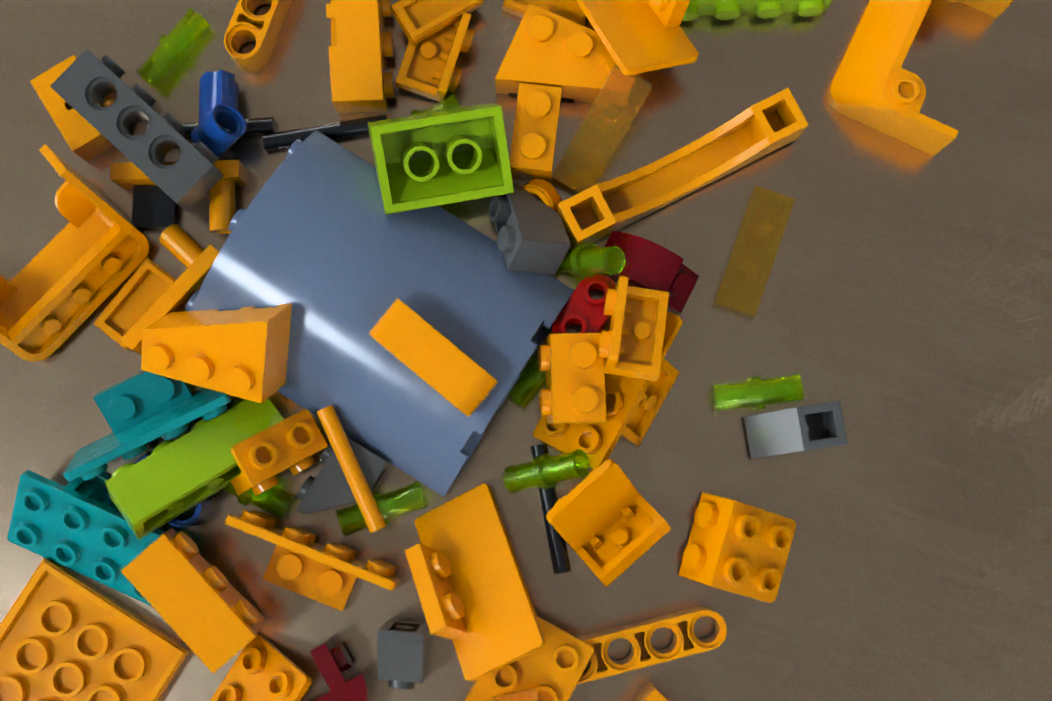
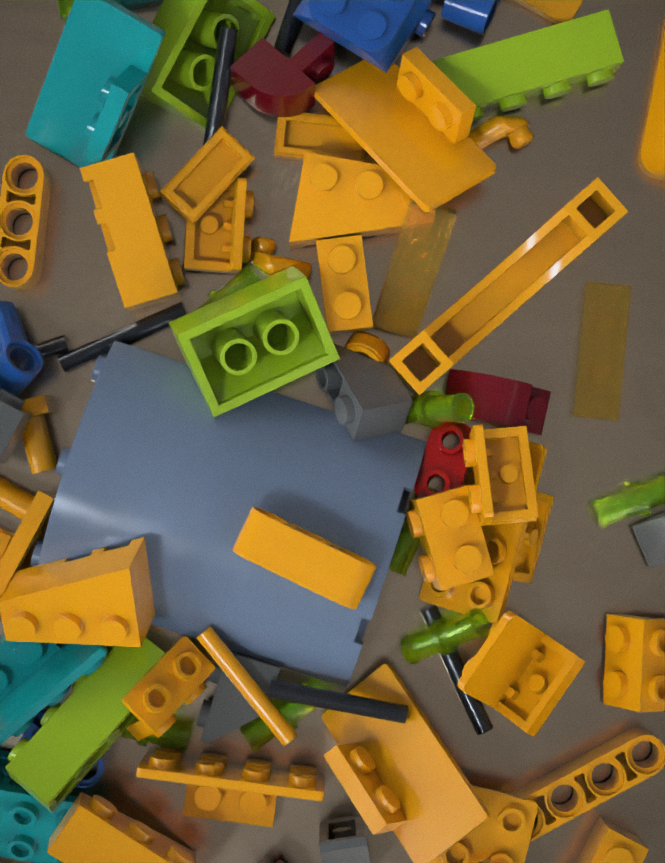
camera: 15 degrees left, 5 degrees up
none -> light orange arm [250,236,311,281]
none -> black bar [268,679,408,724]
none -> light orange arm [469,116,534,150]

